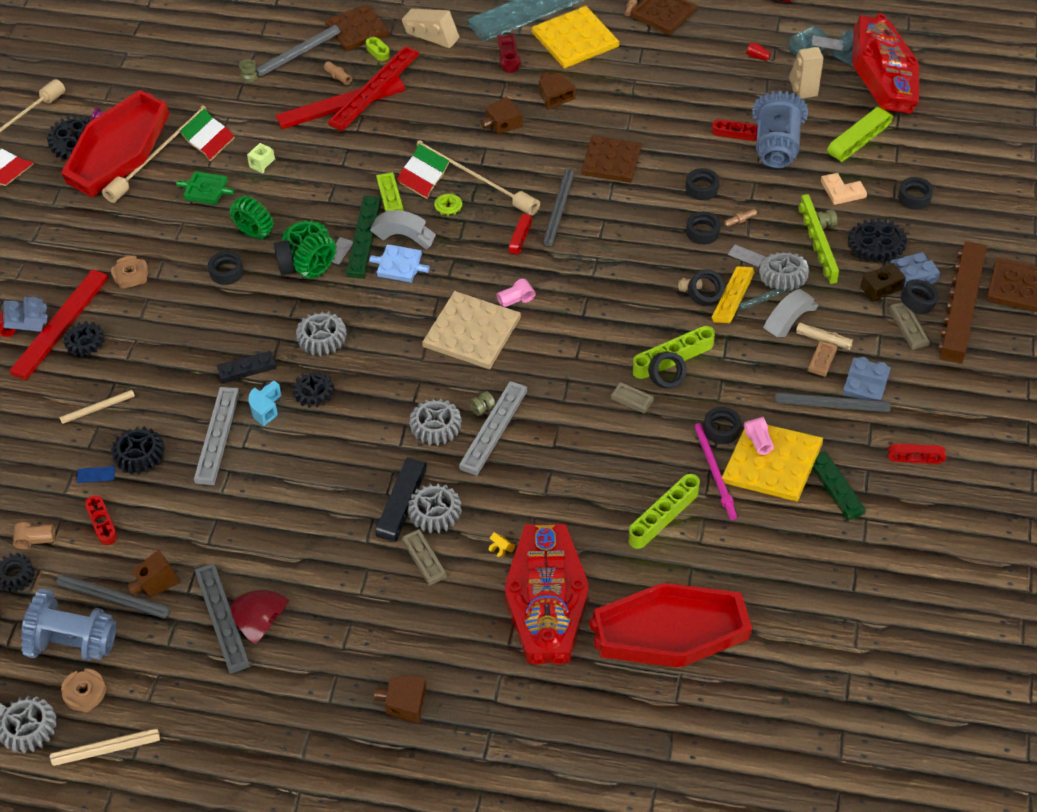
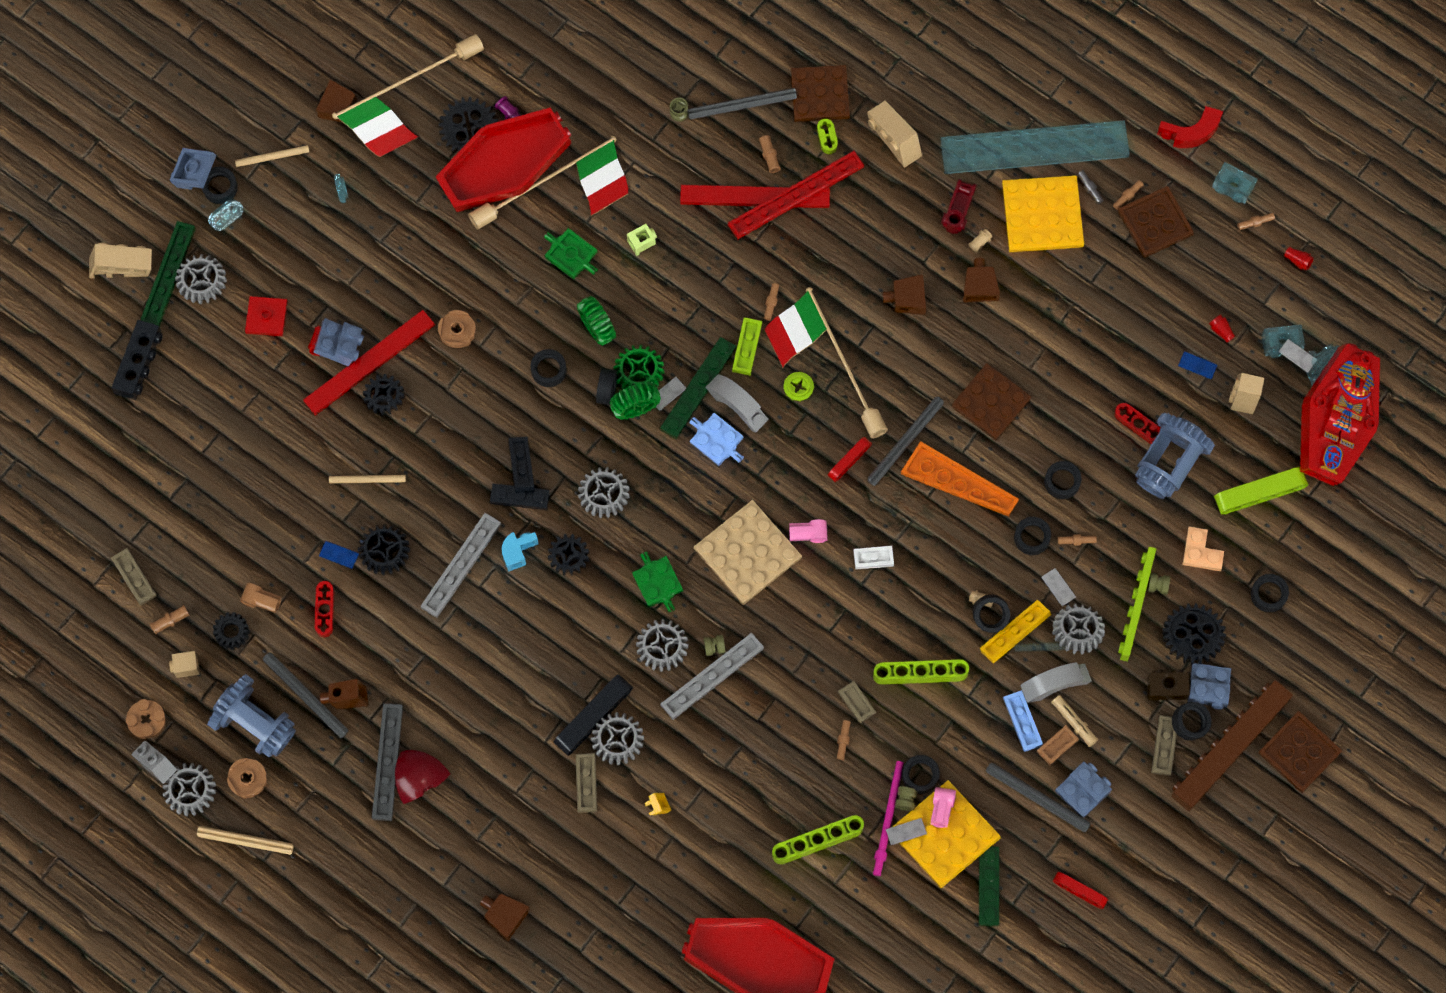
camera: 25 degrees right, 20 degrees up
red container [505,524,589,665] -> none
black tyre [648,352,687,388] -> none
none -> black plate [508,437,534,492]
none -> green plate [632,552,684,613]
none -> medium nougat bar [764,283,779,321]
none -> medium nougat bar [836,720,851,760]
none -> white plate [853,546,894,570]
none -> flat silver sticker [886,818,927,845]
none -> olive wheel [895,786,917,811]
none -> orange wing [901,441,1019,517]
none -> tan pin [968,229,992,253]
none -> light blue plate [1003,690,1043,752]
none -> flat silver bar [1077,170,1104,204]
none -> clear blue sticker [1178,351,1218,379]

